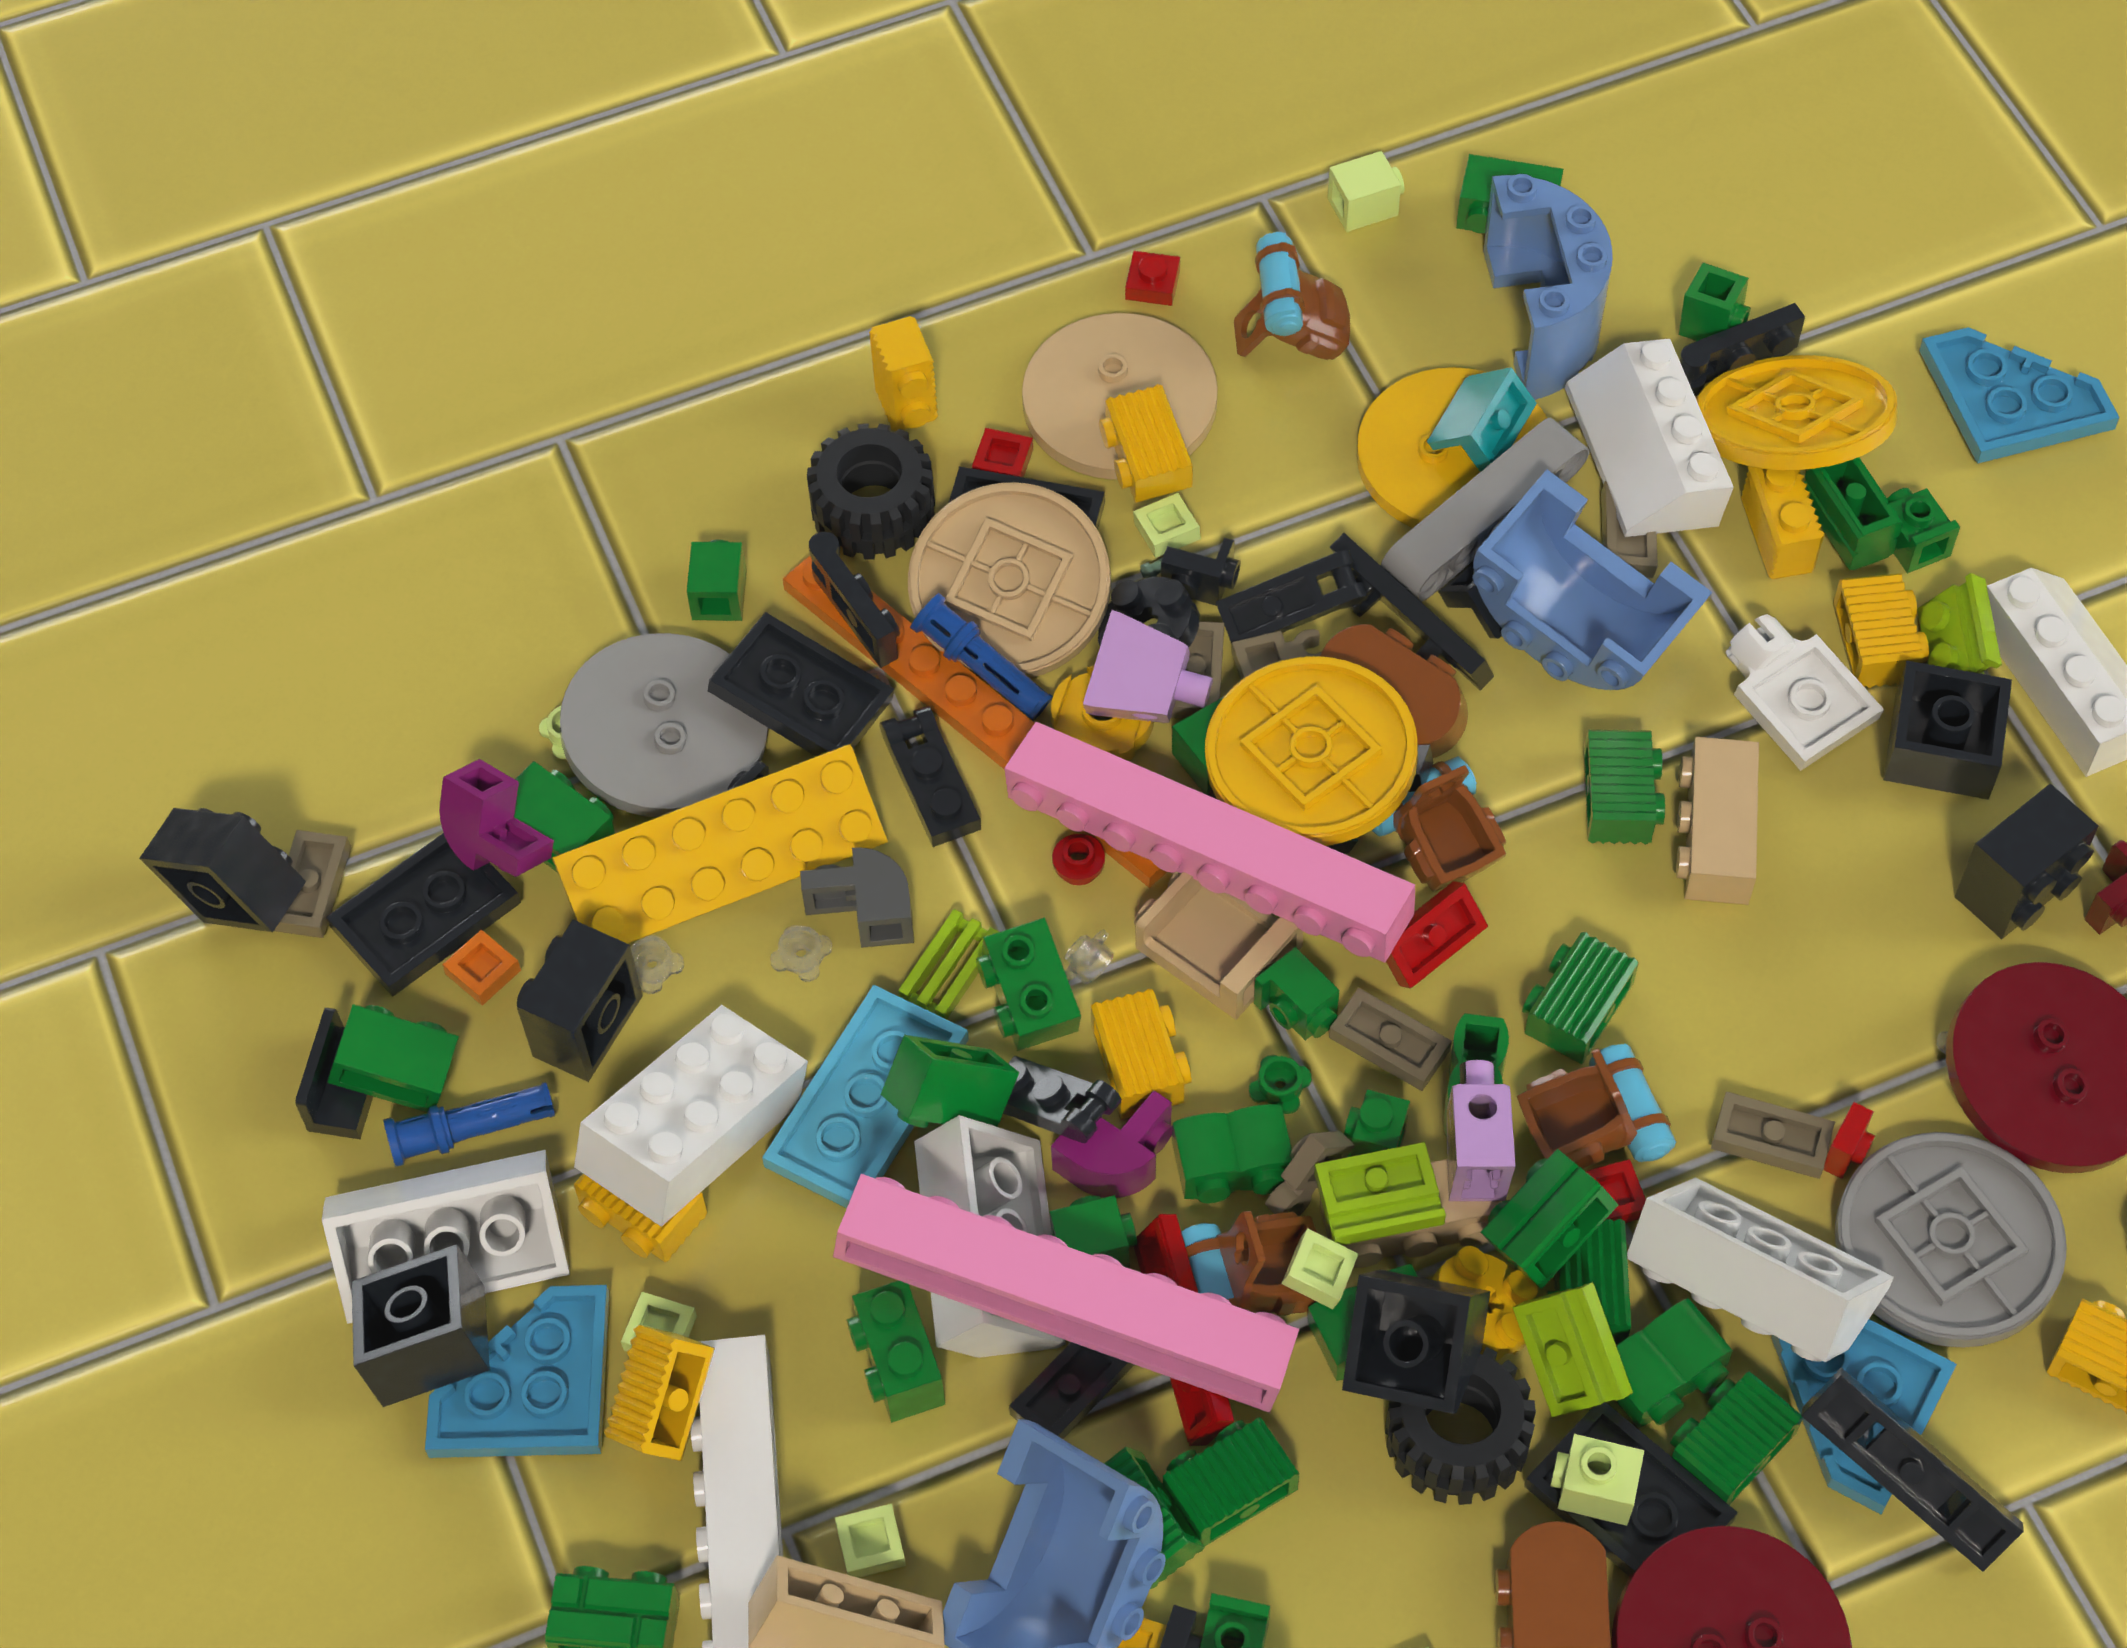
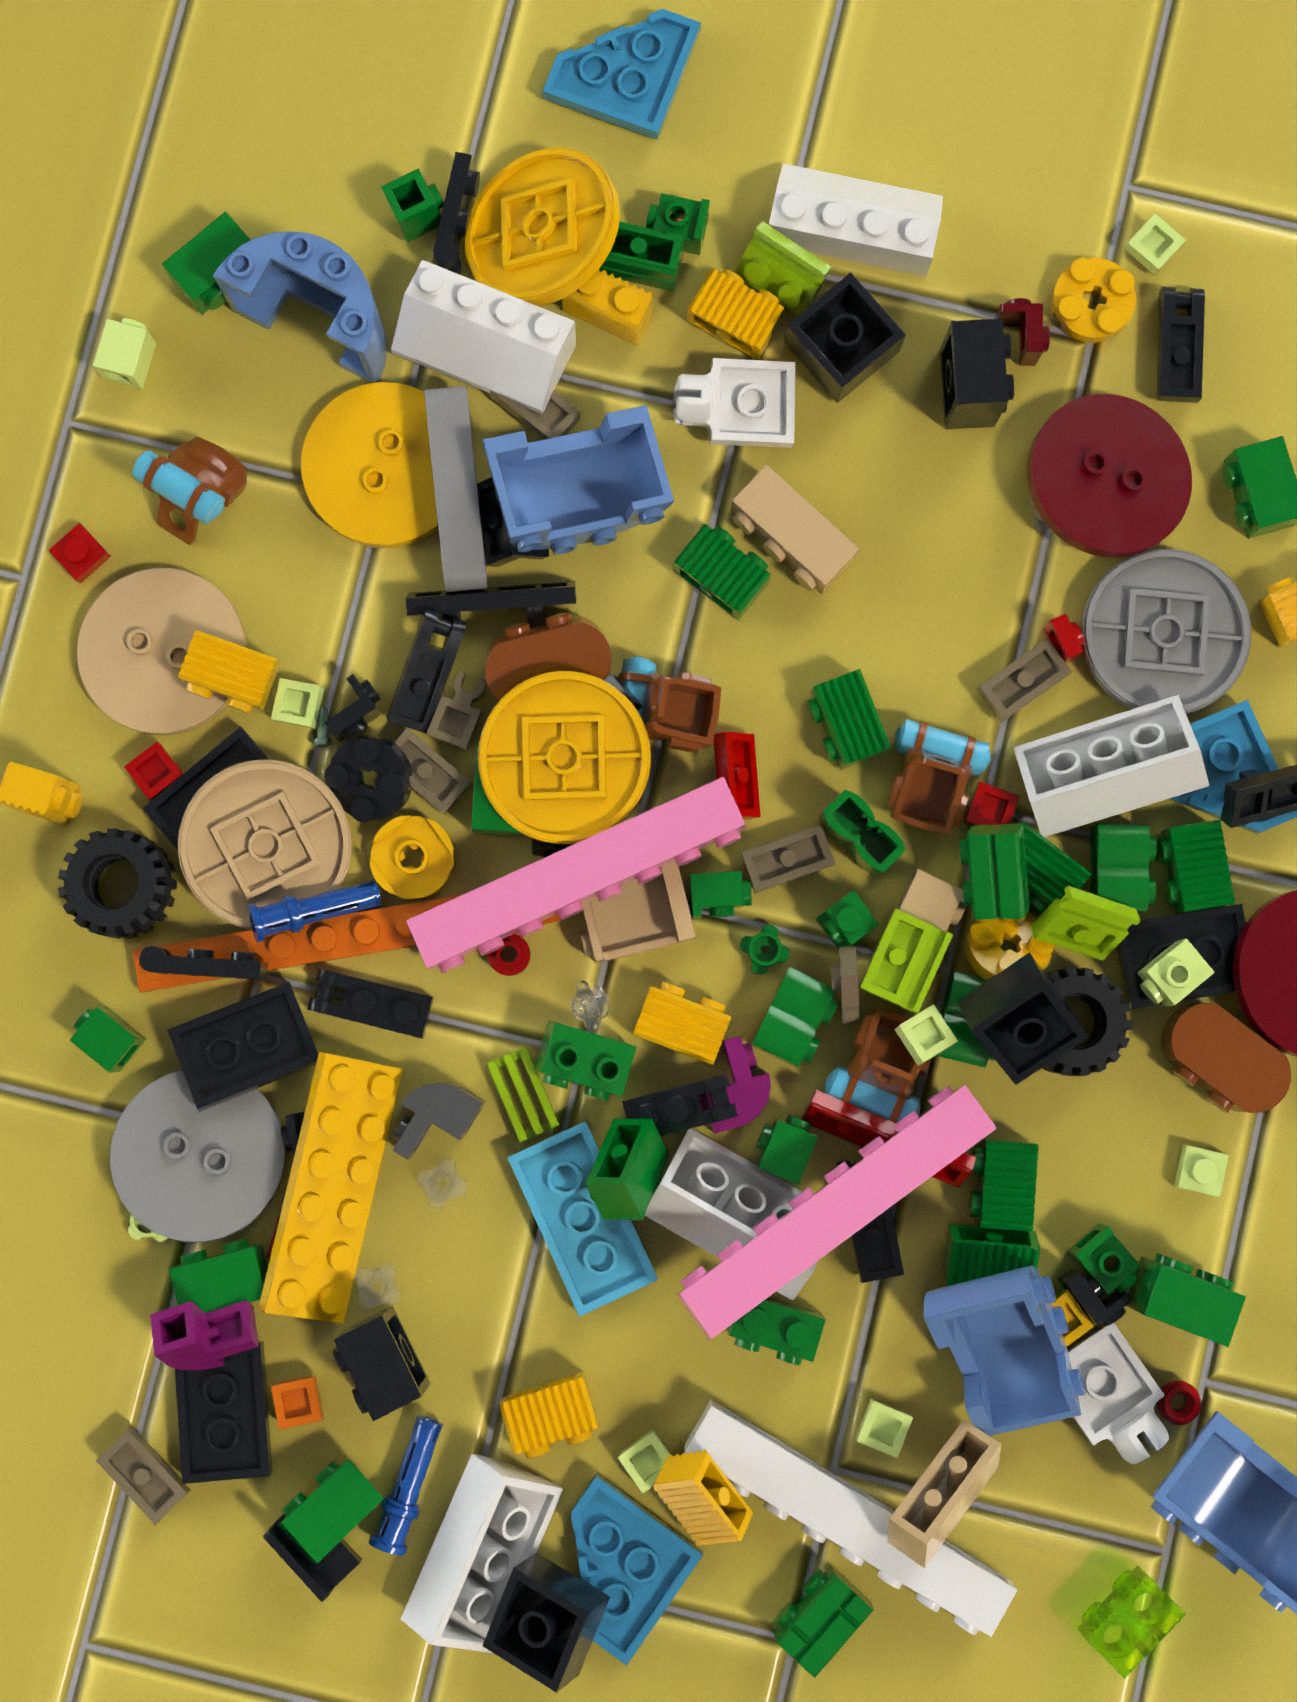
camera: 55 degrees left, 25 degrees up
black brick [139,808,306,932] -> none
white brick [574,1005,808,1227] -> none
lavender torso [1083,610,1213,723] -> none
teal panel [1427,367,1537,472] -> none
lavender torso [1447,1060,1515,1201] -> none

